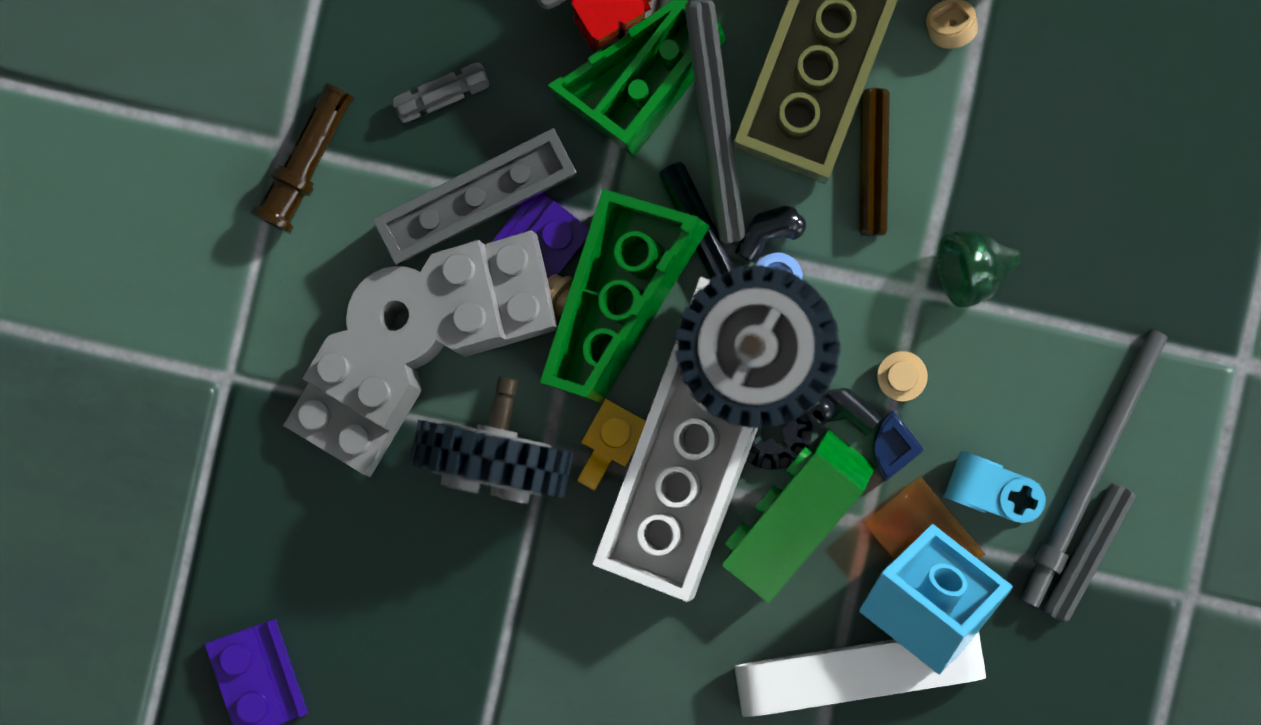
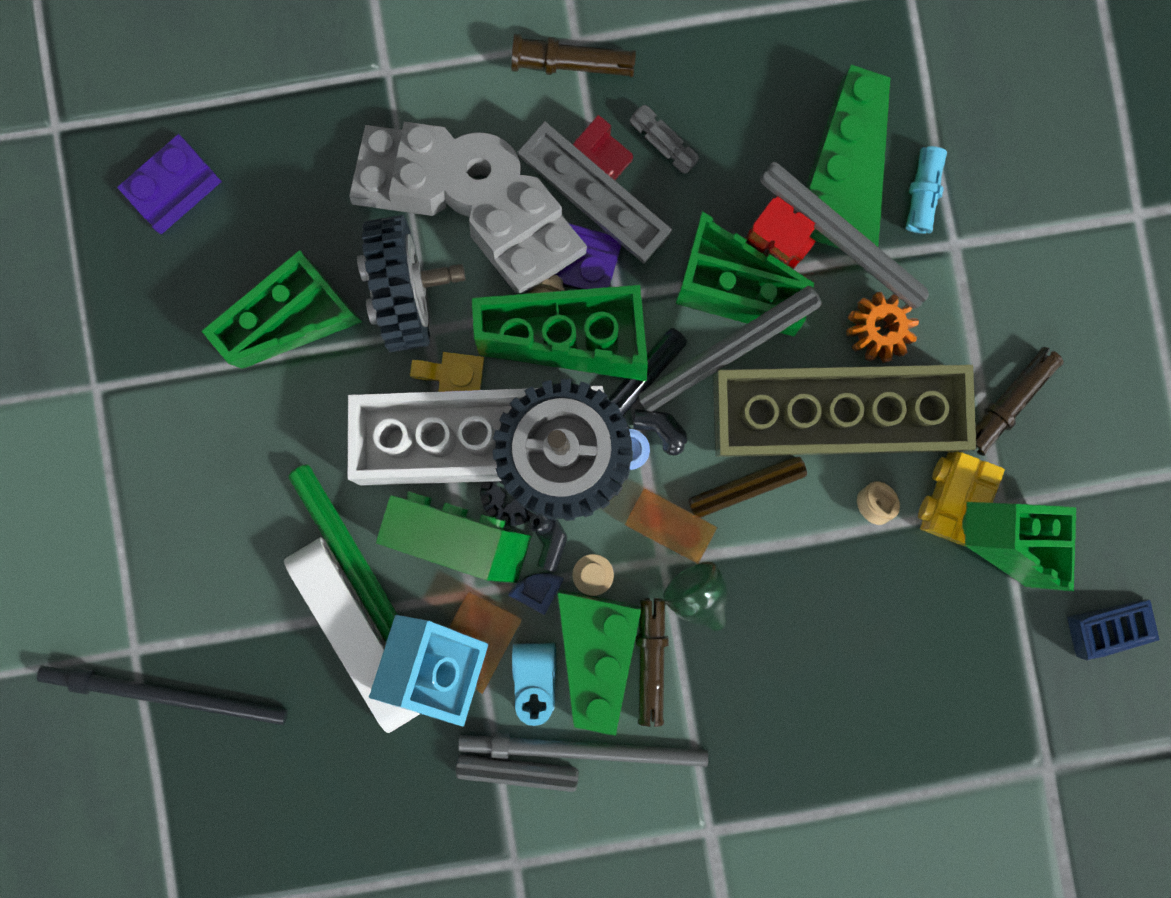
camera: 70 degrees right, 0 degrees up
none -> green wedge [201,250,362,369]
none -> green axle [289,464,398,642]
none -> green wedge [558,589,641,736]
none -> dark red panel [572,115,633,180]
none -> clear orange plate [624,488,718,564]
none -> dark brown pin [636,598,669,727]

